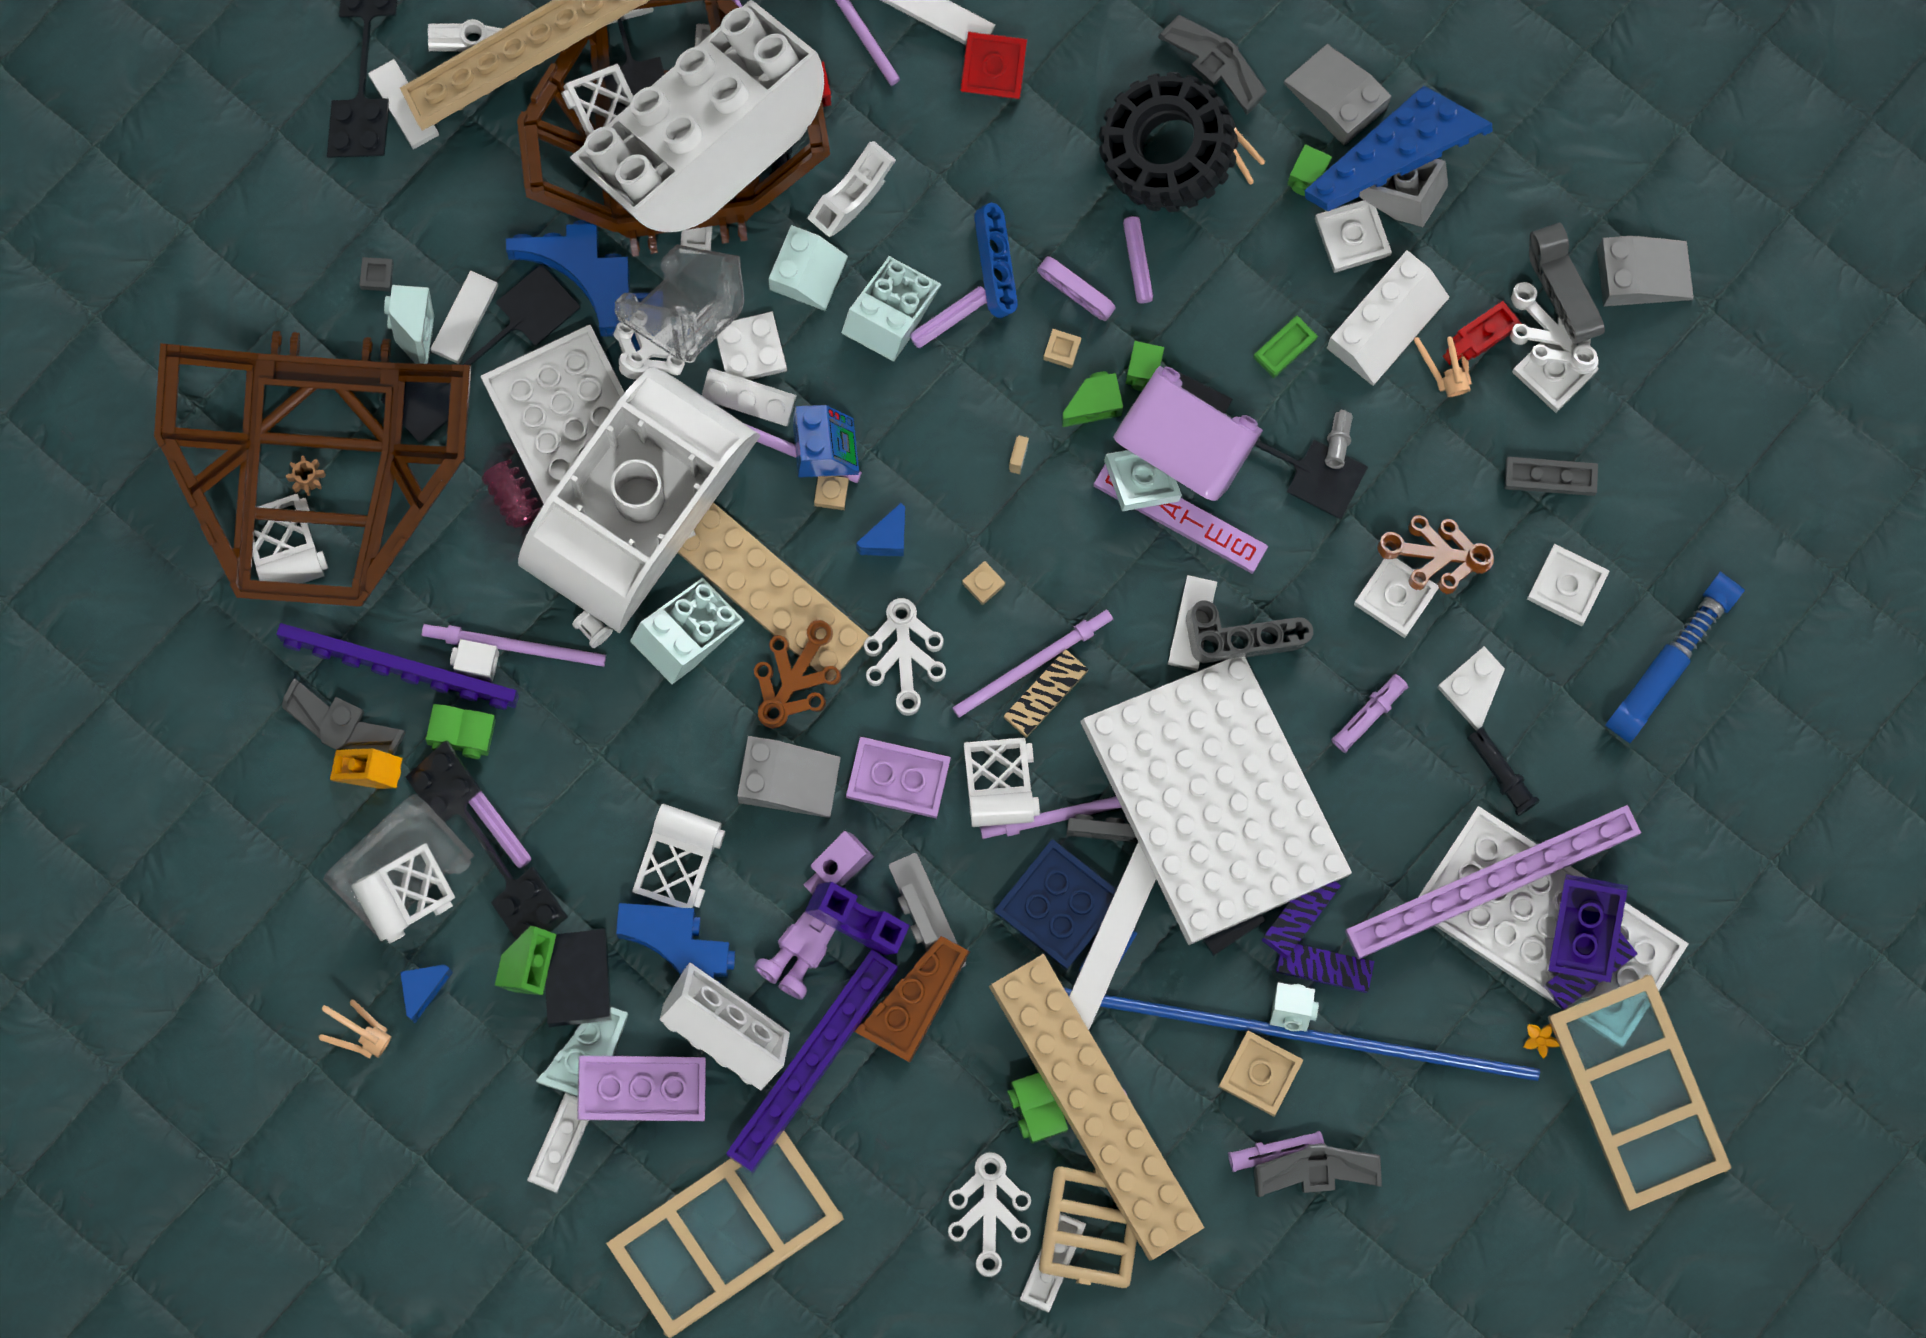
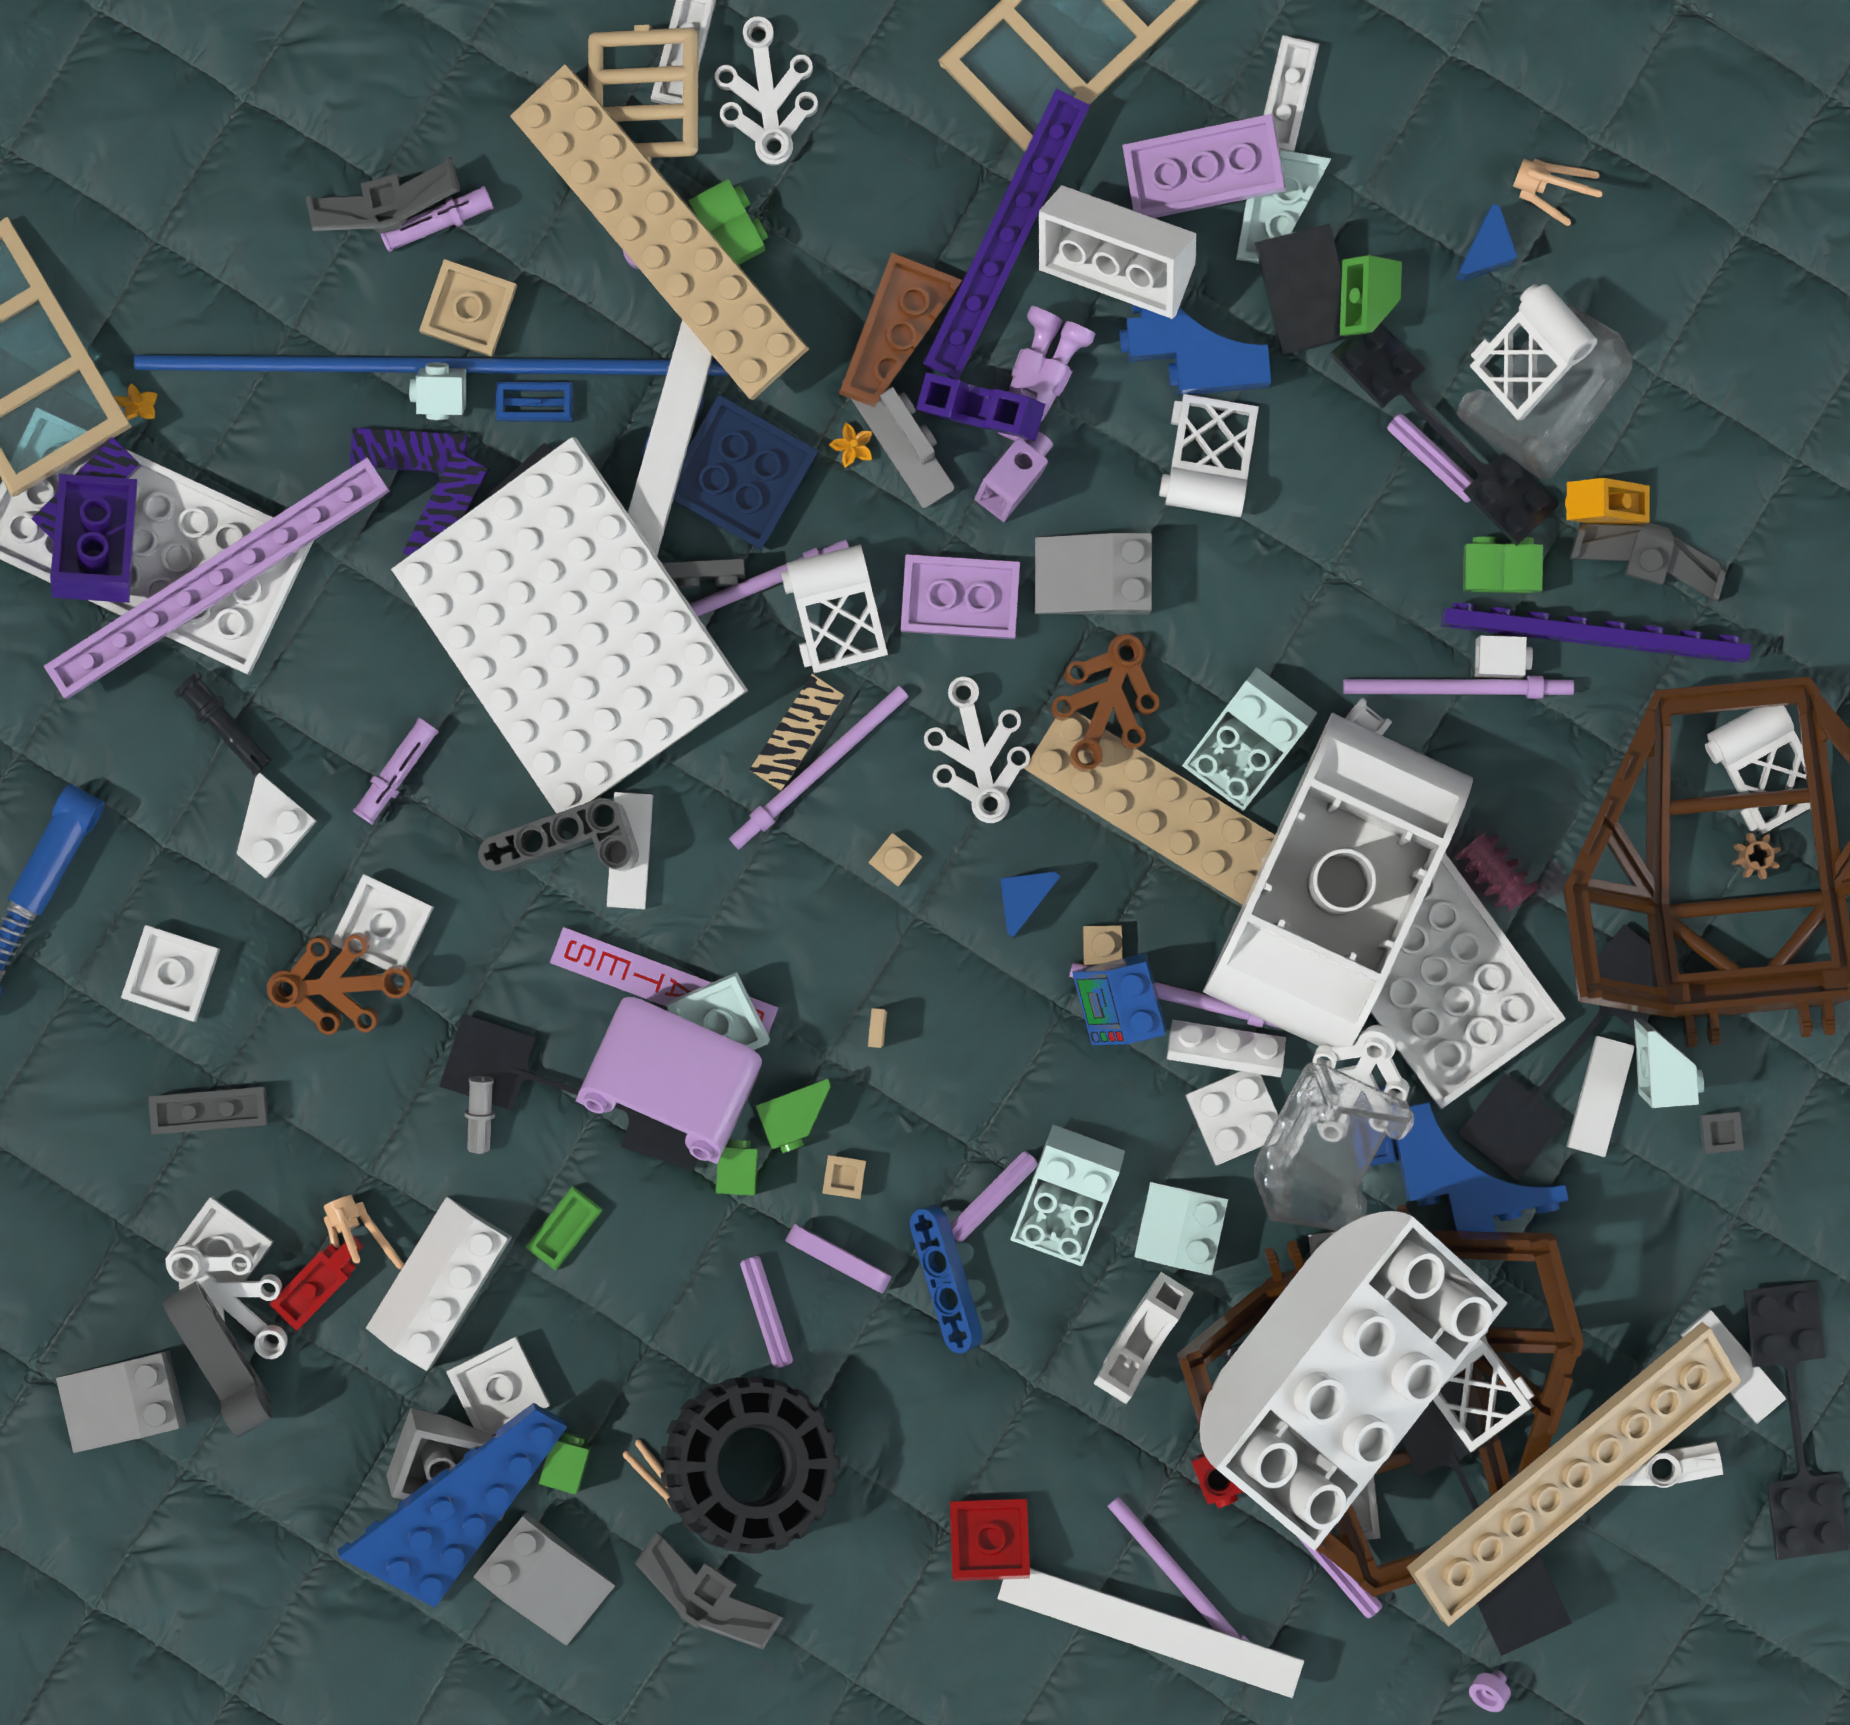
camera: 175 degrees right, 10 degrees up
none -> blue tile [496,382,573,422]
none -> light orange plant [828,422,872,468]

